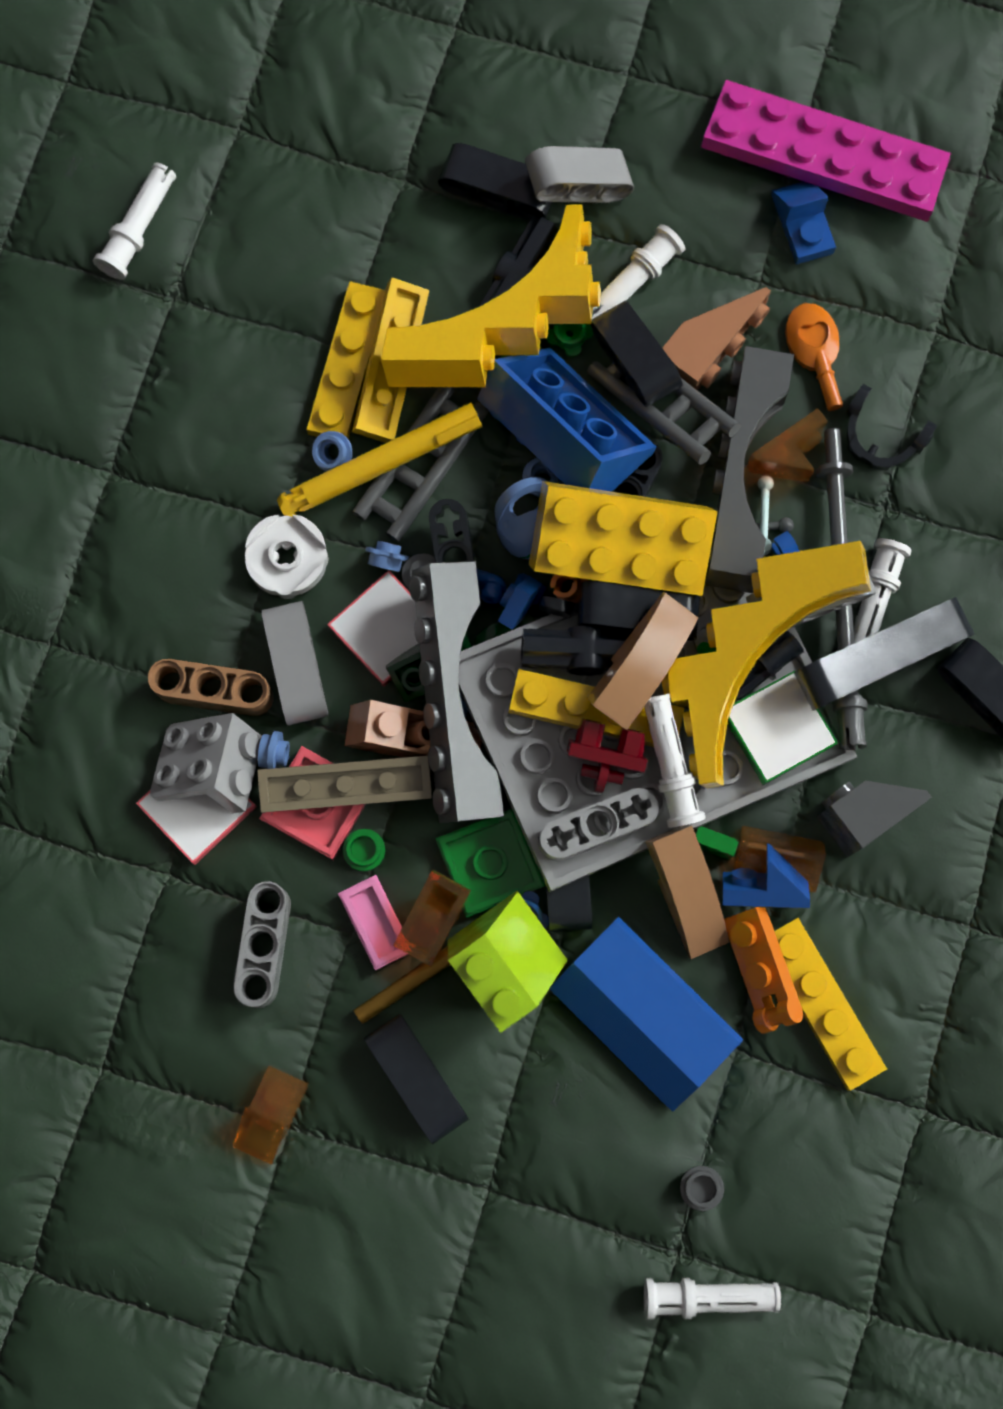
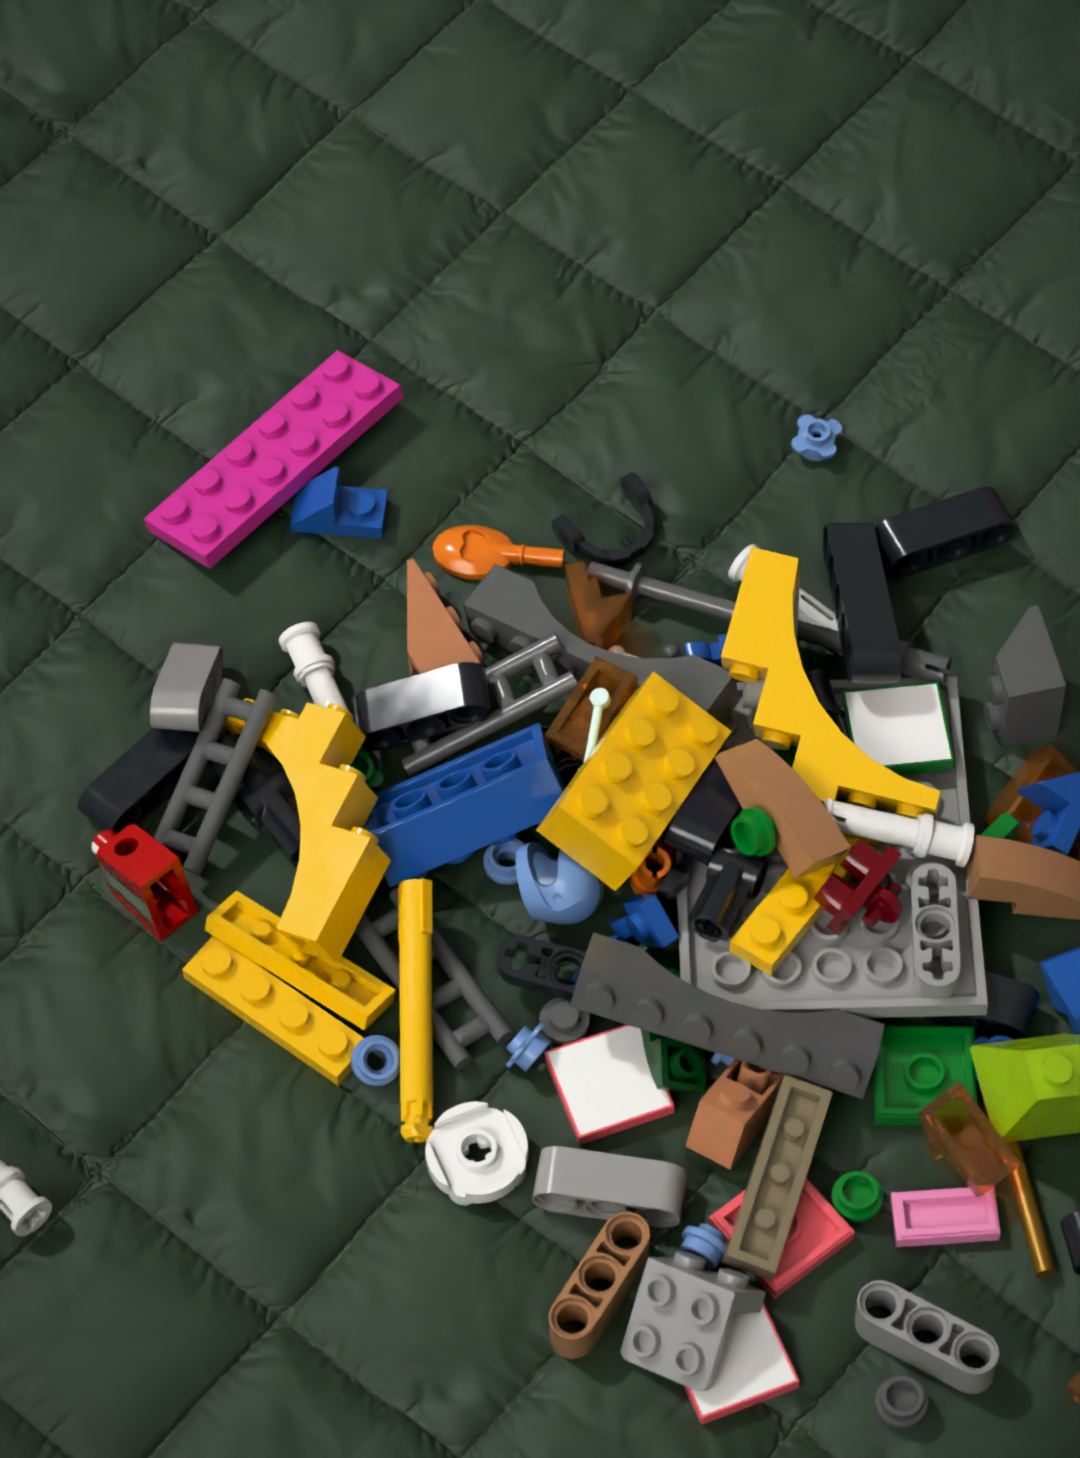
camera: 65 degrees left, 20 degrees down
none -> red torso [91,824,198,942]
none -> dark grey bar [154,678,278,876]
none -> clear orange slope [545,656,638,761]
none -> light aqua hinge [578,688,611,770]
none -> green plate [731,806,777,857]
none -> dark grey plate [875,1376,928,1429]

